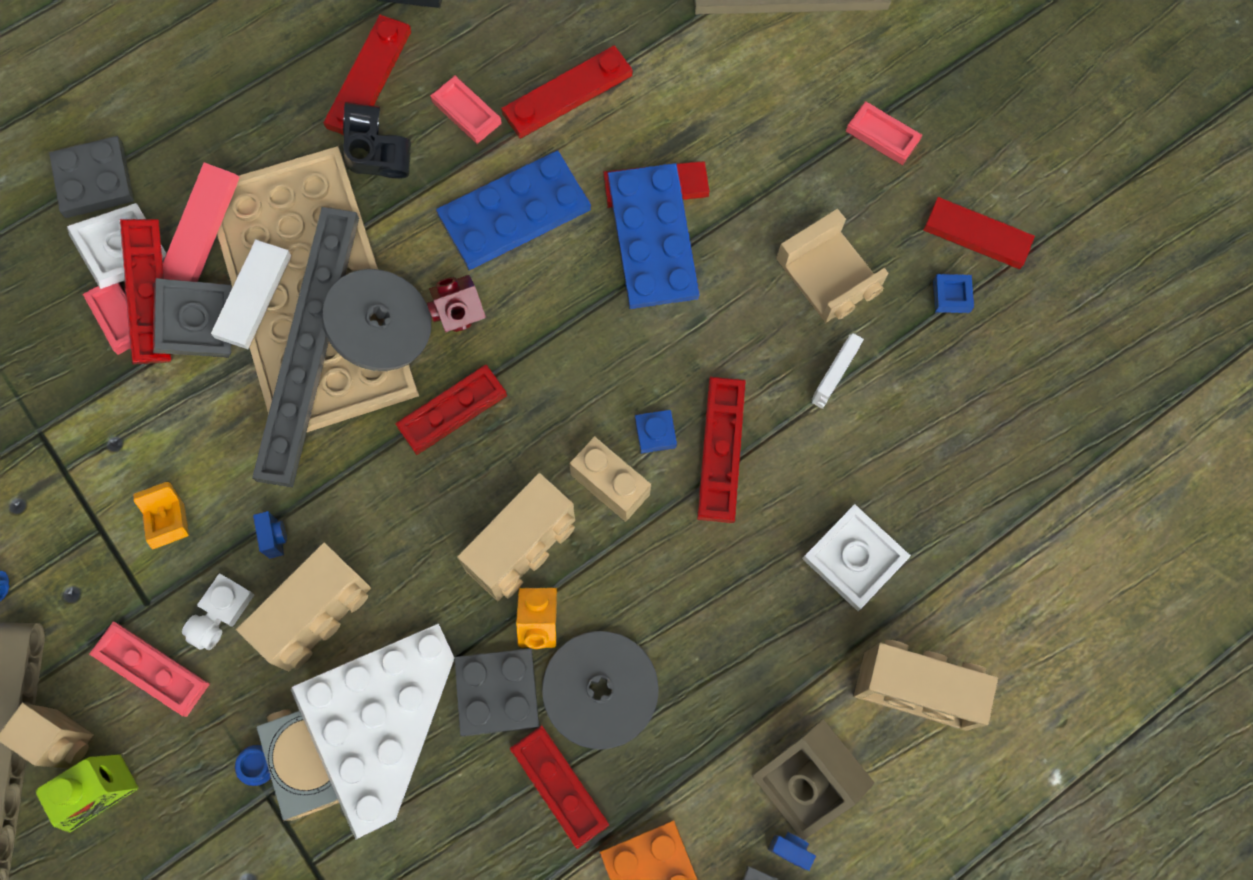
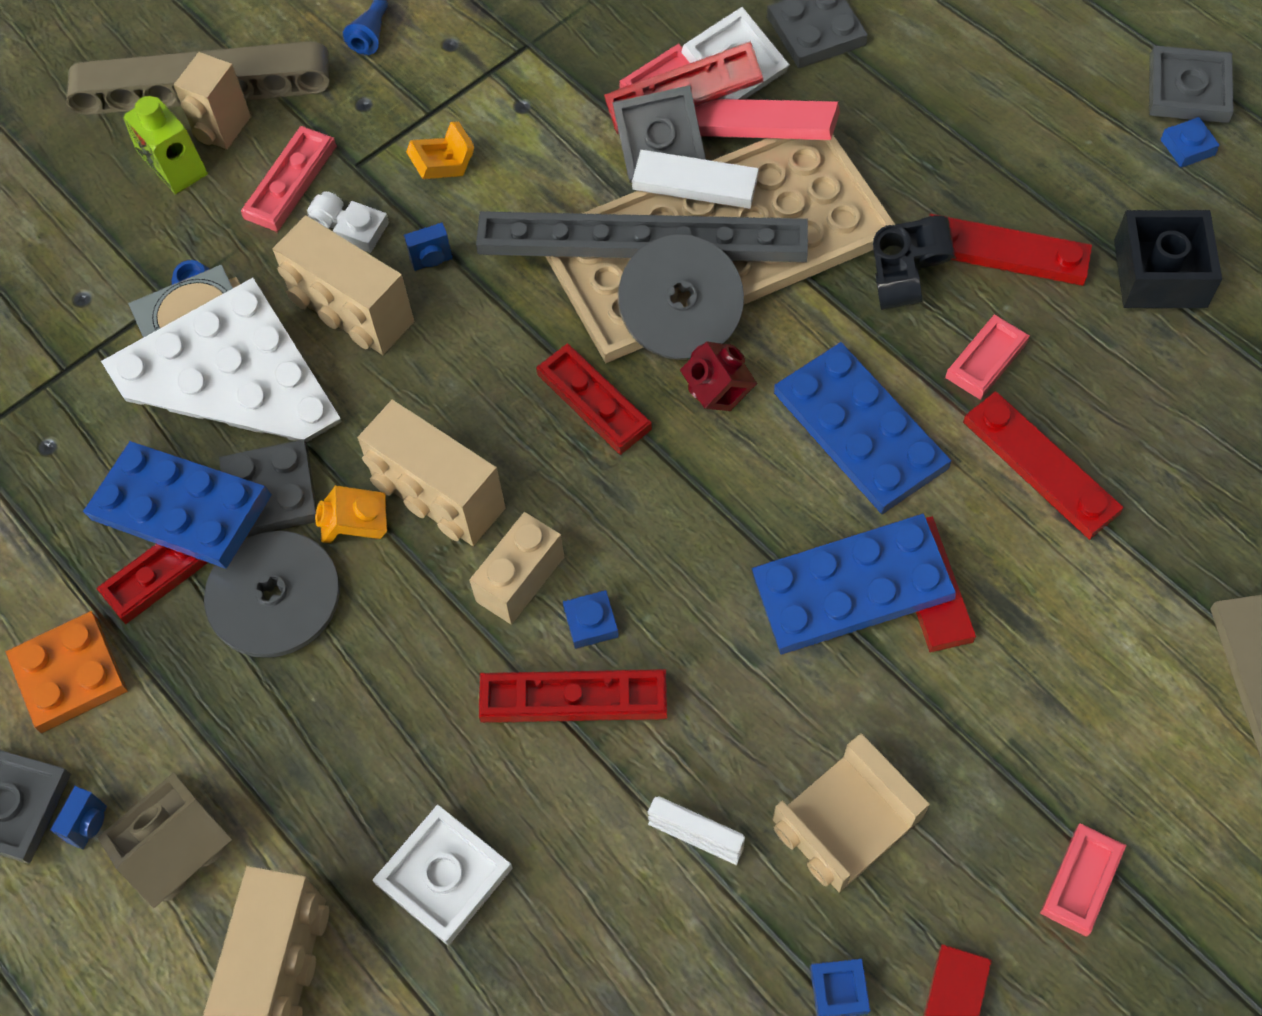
camera: 90 degrees right, 10 degrees down
none -> blue plate [83,441,272,569]

